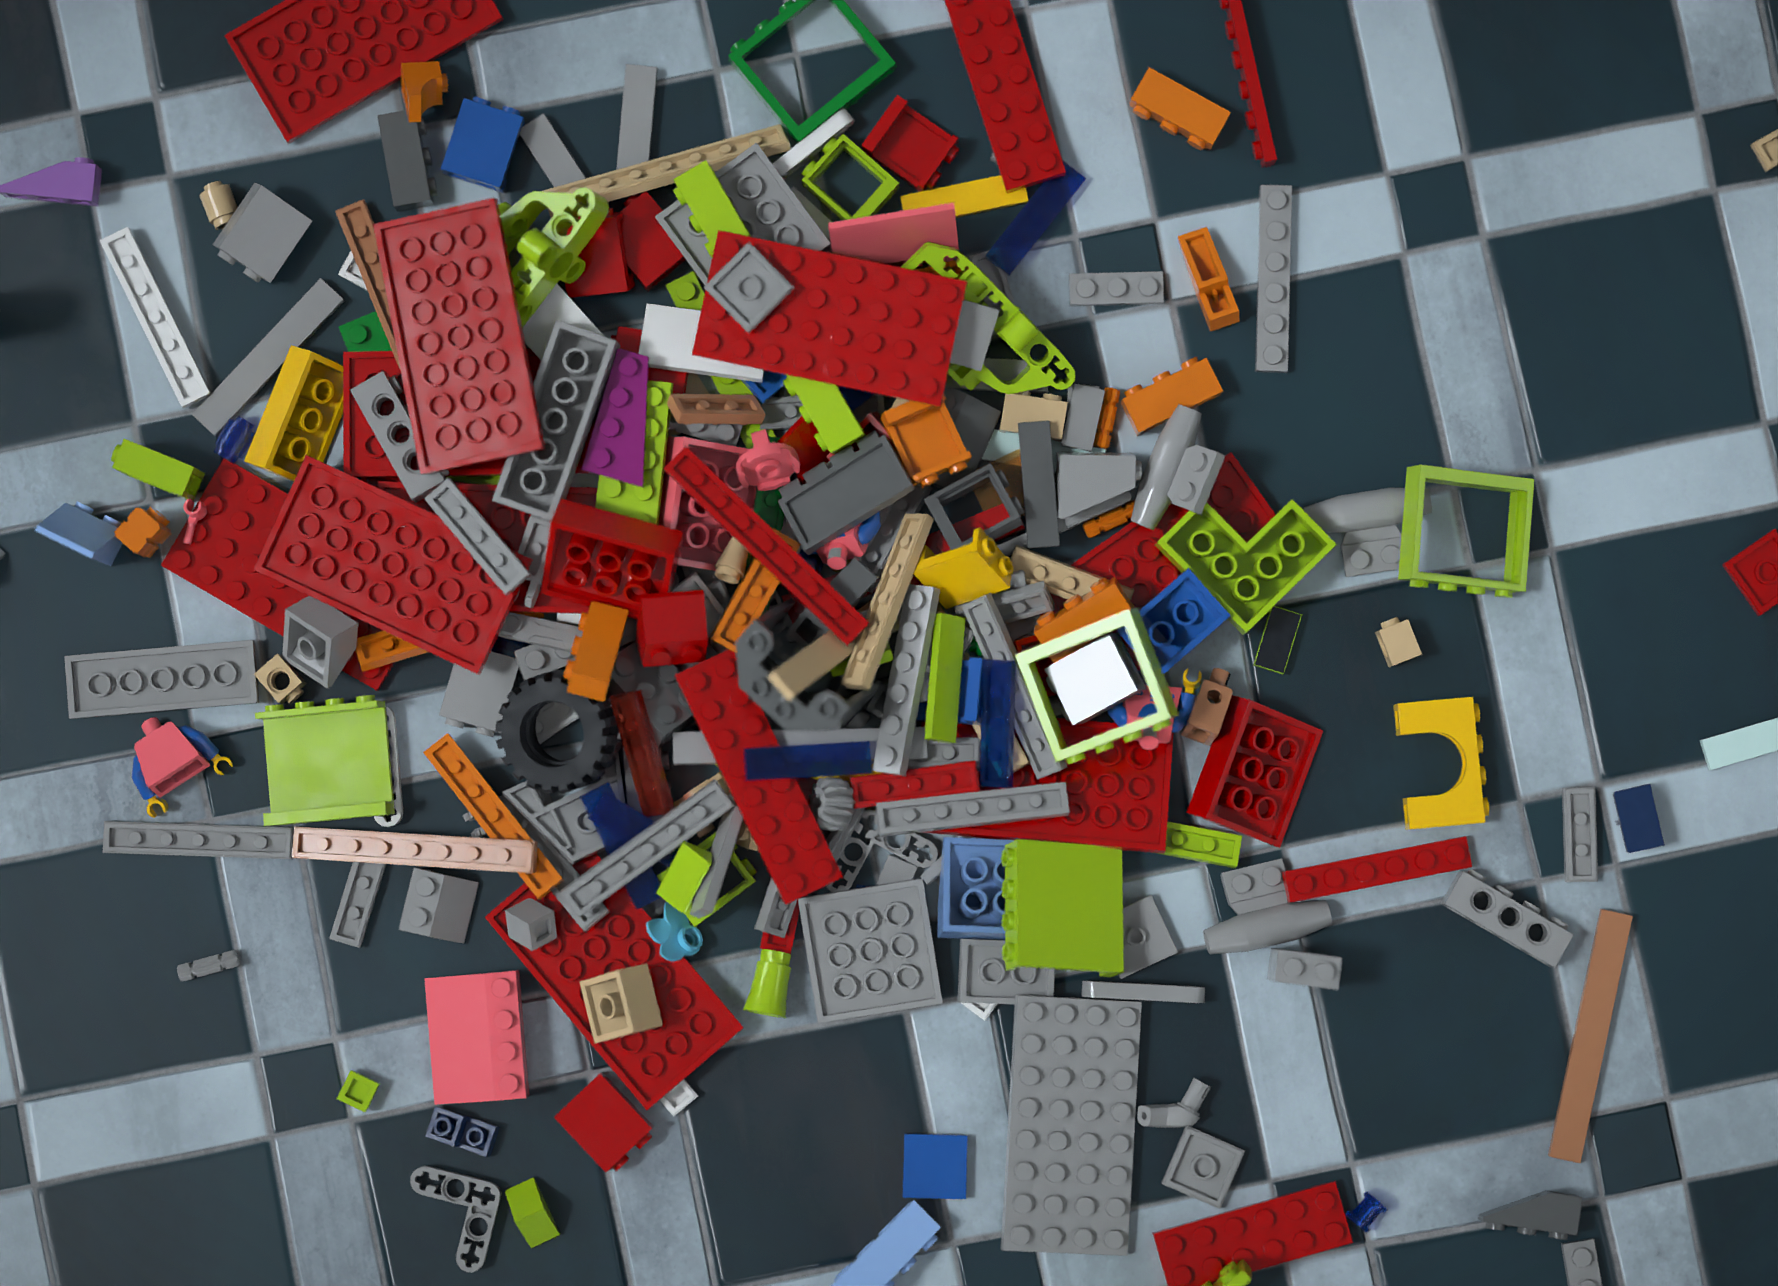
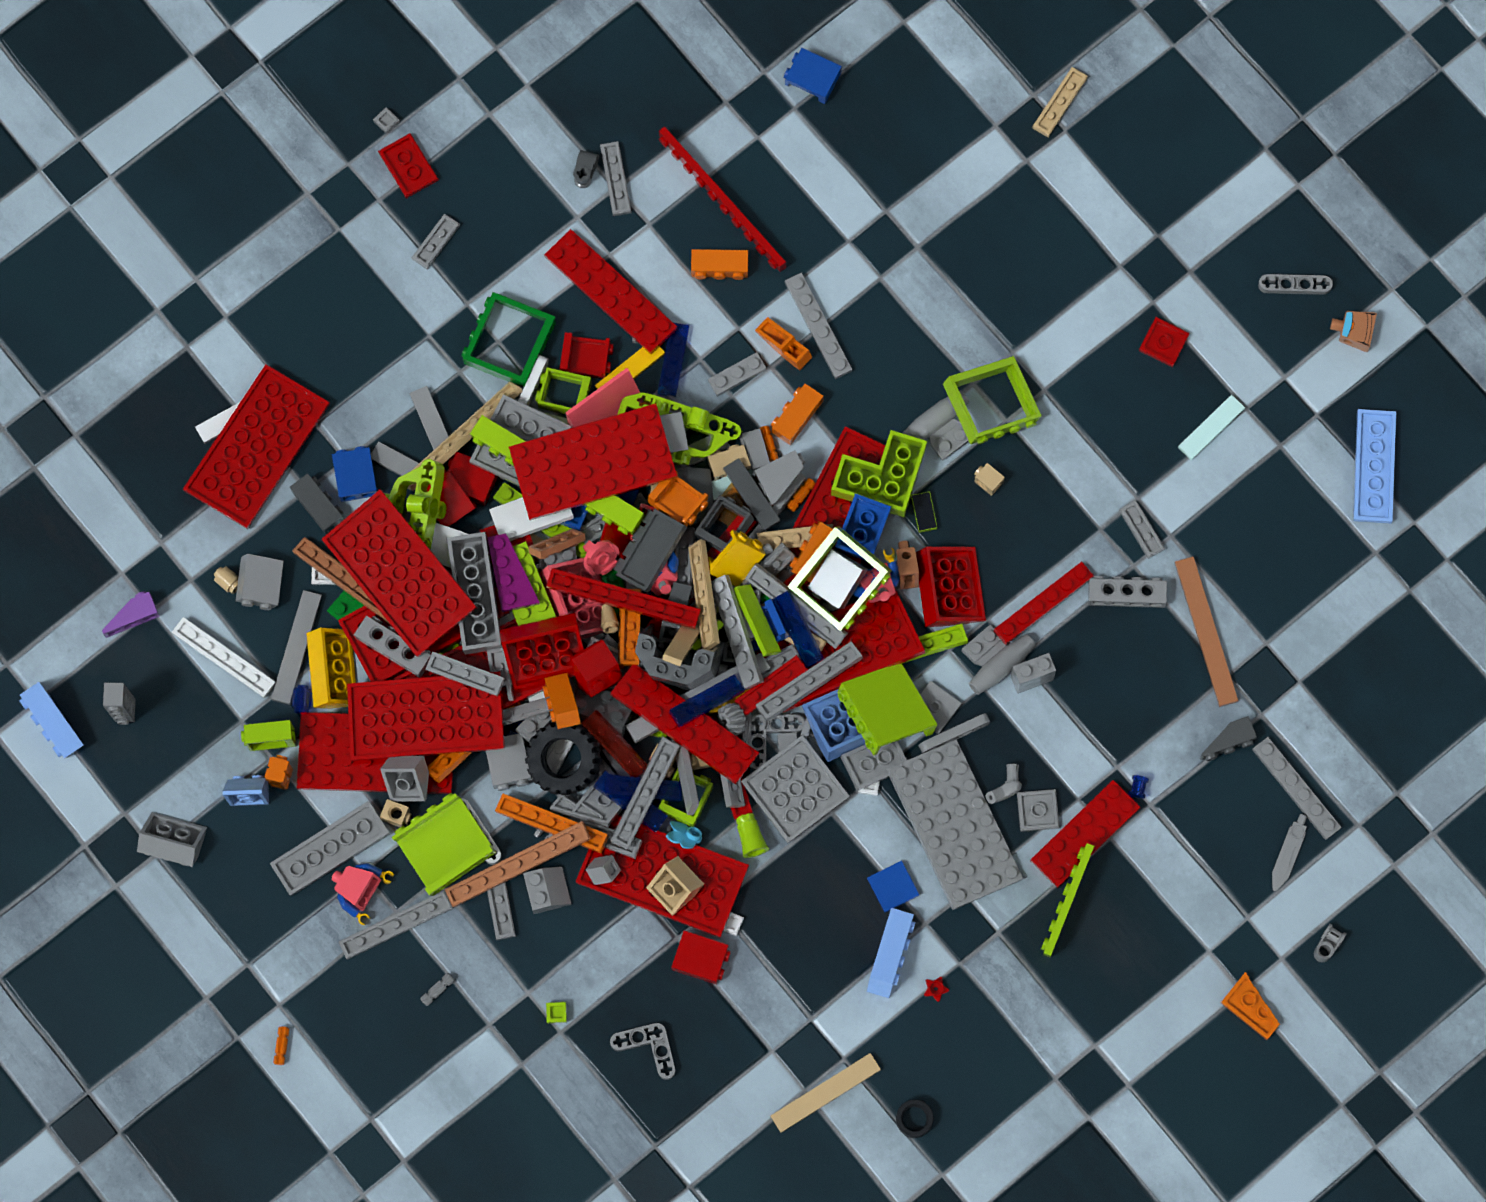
camera: 25 degrees left, 10 degrees down
coral hand [183,498,207,545] -> none
orange arch [401,61,448,123] -> none
coral slope [424,970,529,1105] -> none
dark blue slope [425,1106,500,1157] -> none
lime slope [505,1177,560,1248] -> none
lime slope [656,841,712,913] -> none
light grey tile [704,242,795,333] -> none
light grey plate [1131,404,1225,530] -> none
yellow arch [1393,697,1489,830] -> none
dark blue panel [1613,784,1665,853] -> none

